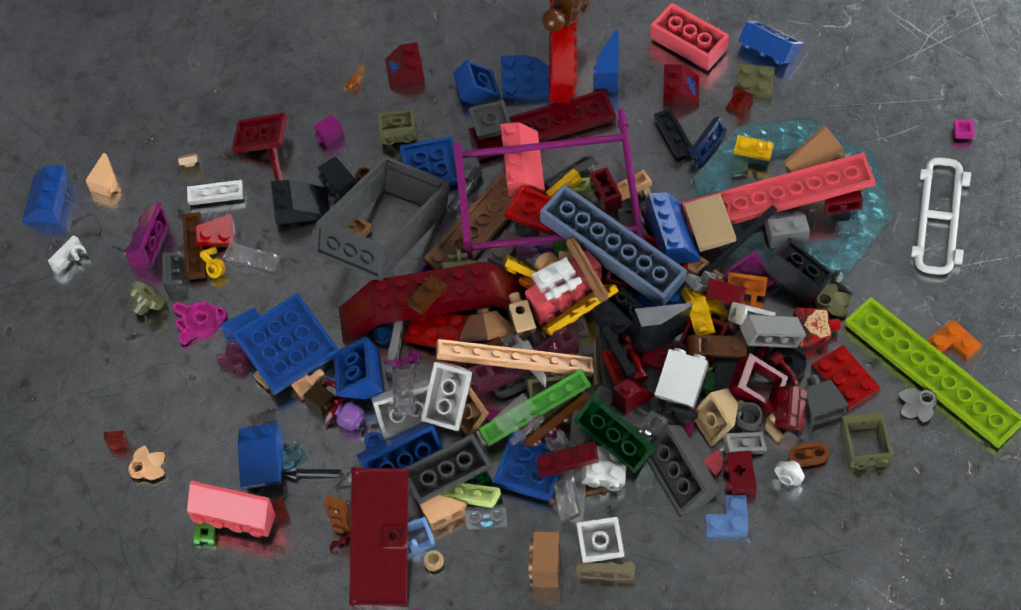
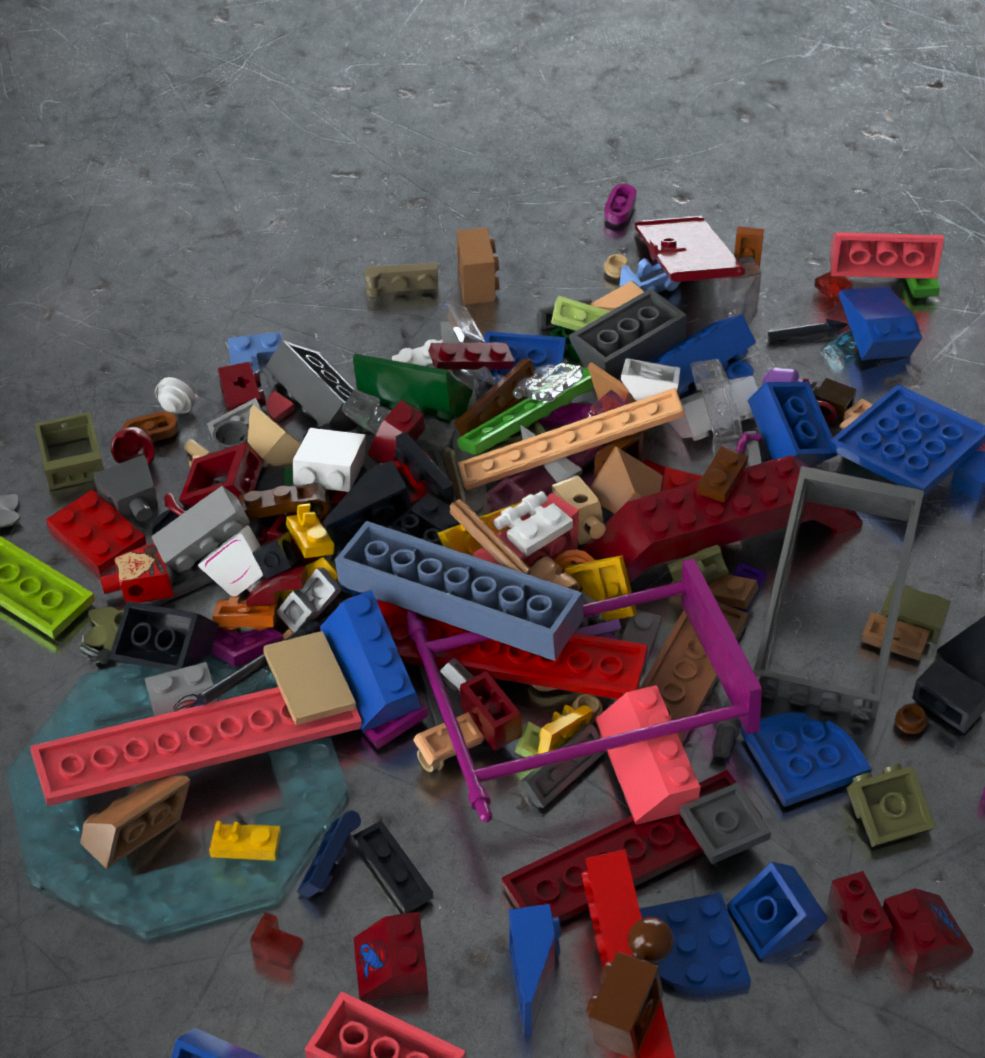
camera: 165 degrees right, 10 degrees down
white slope [576,517,624,563] -> none
olive plate [735,63,775,99] -> none
dark red brick [775,385,807,431] -> none
none -> dark red hair [110,427,155,466]
none -> black brick [252,532,302,579]
none -> light grey plate [440,658,474,691]
none -> dark red brick [828,871,893,958]

